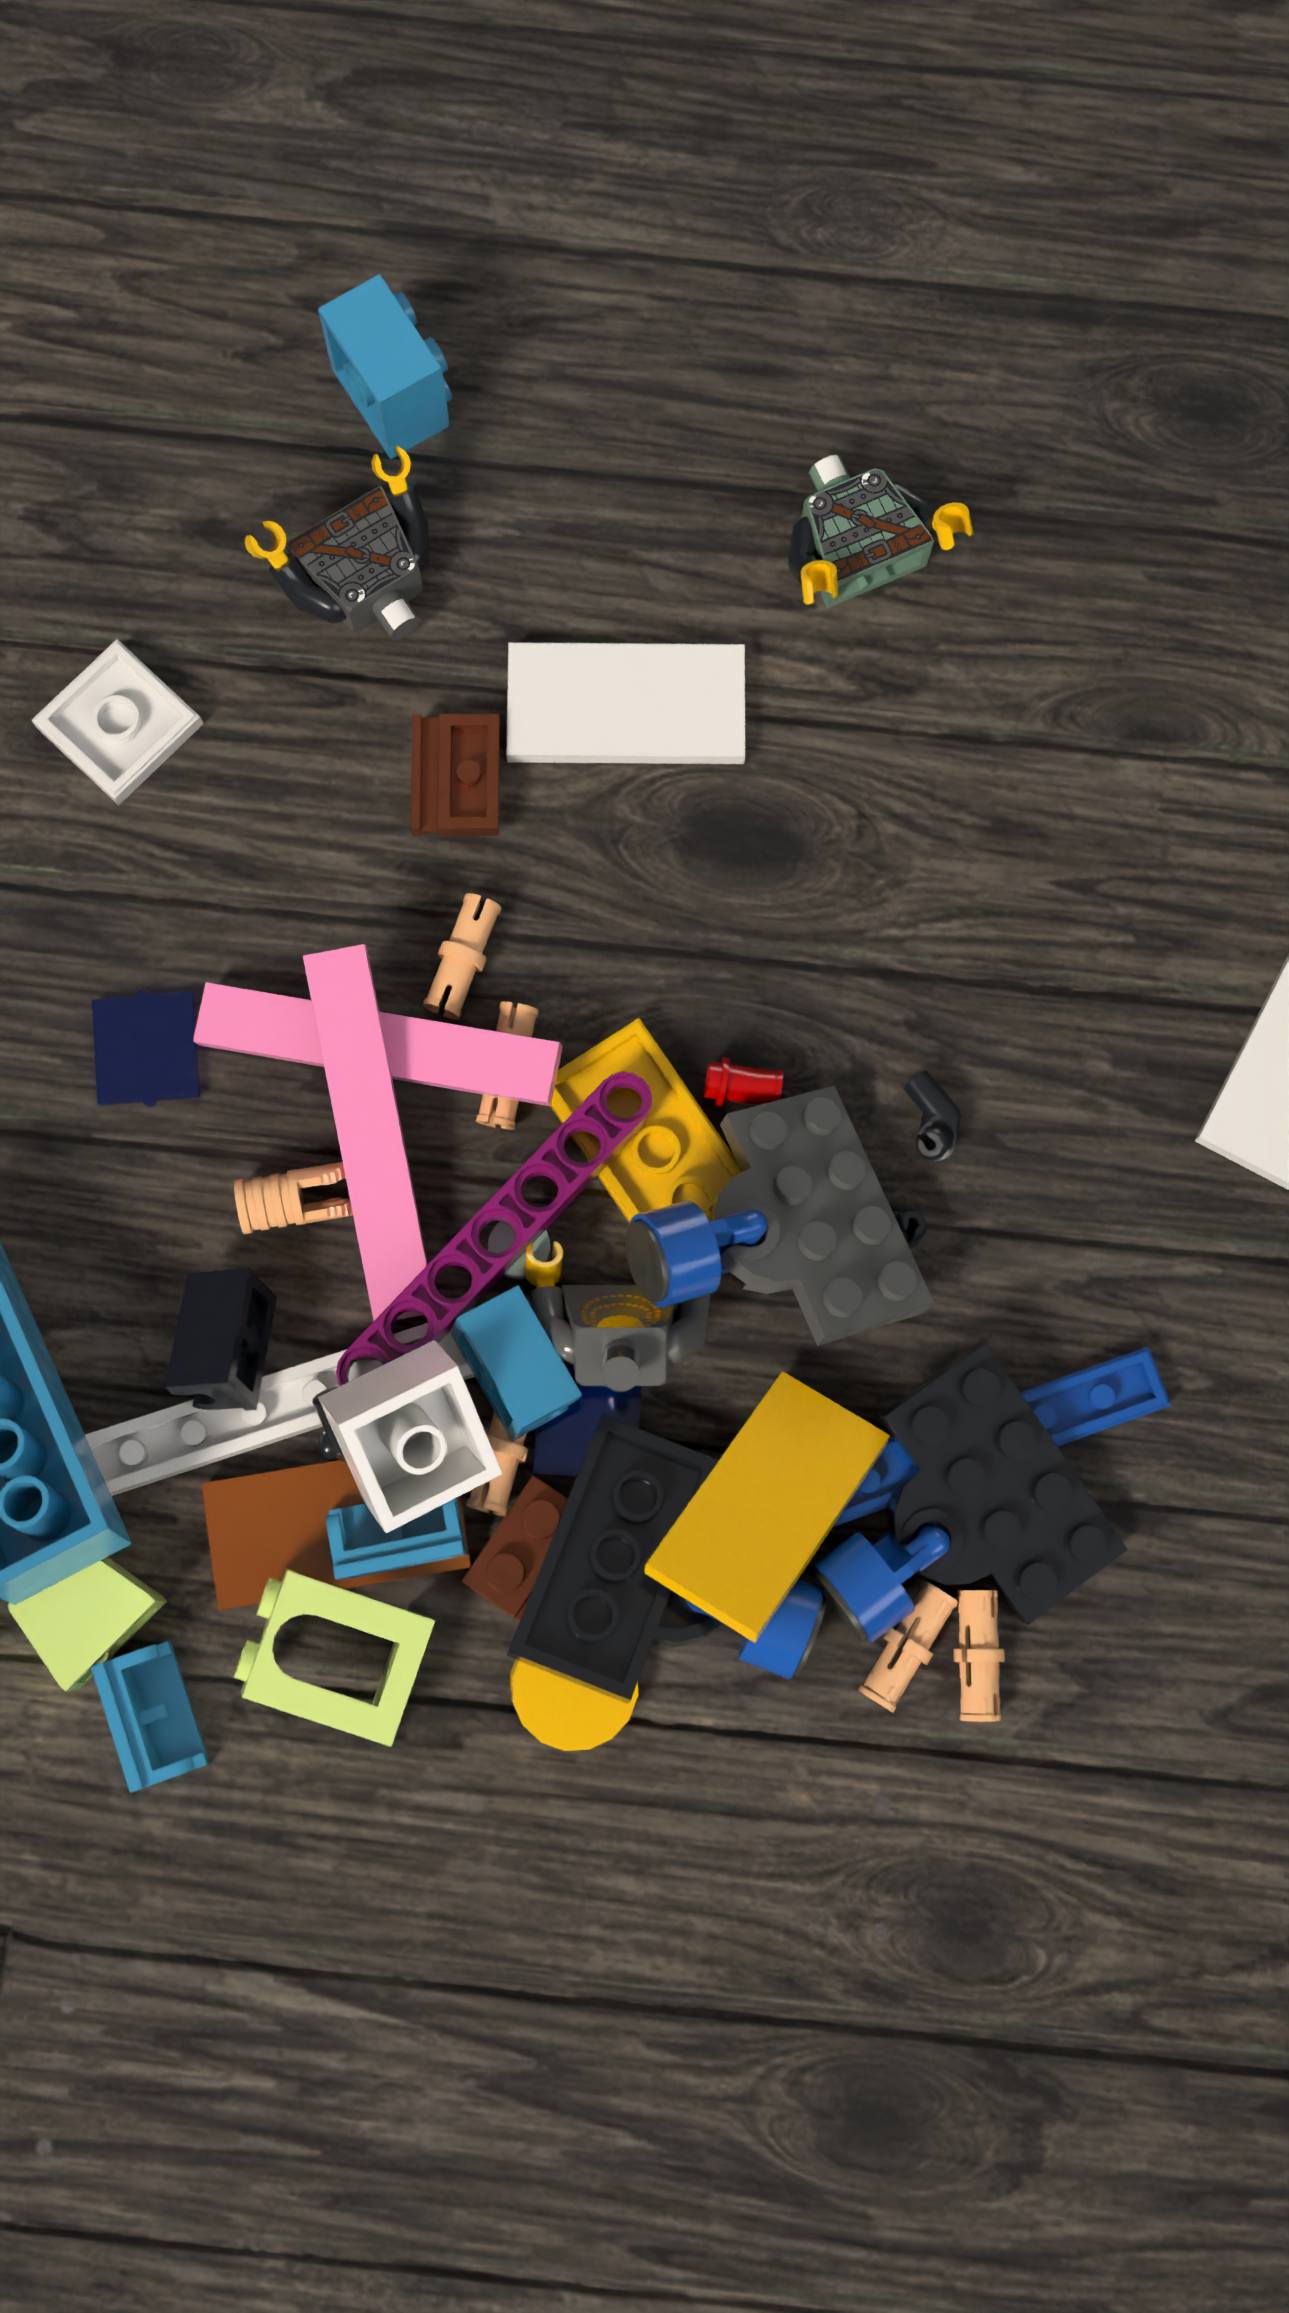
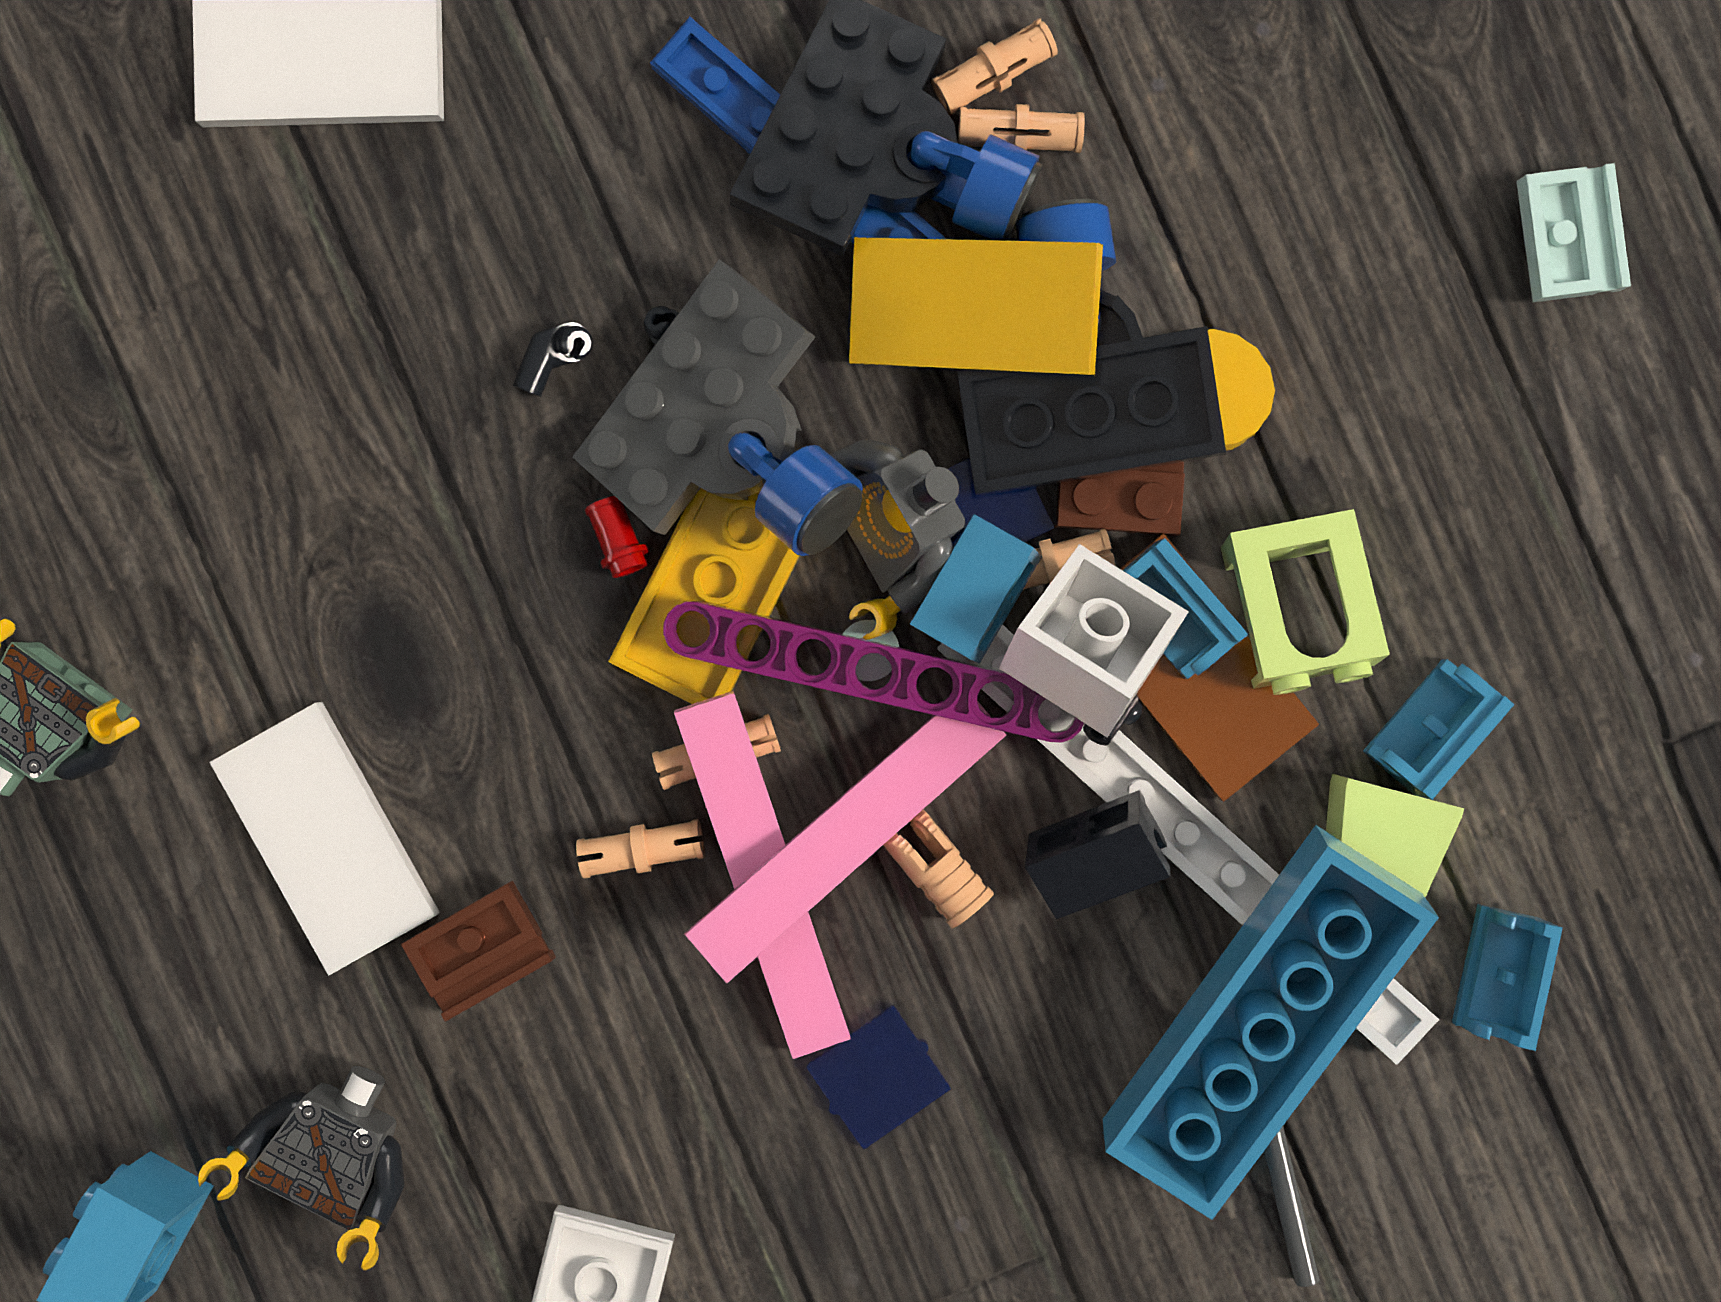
camera: 120 degrees left, 10 degrees up
none -> light aqua plate [1517,163,1631,302]

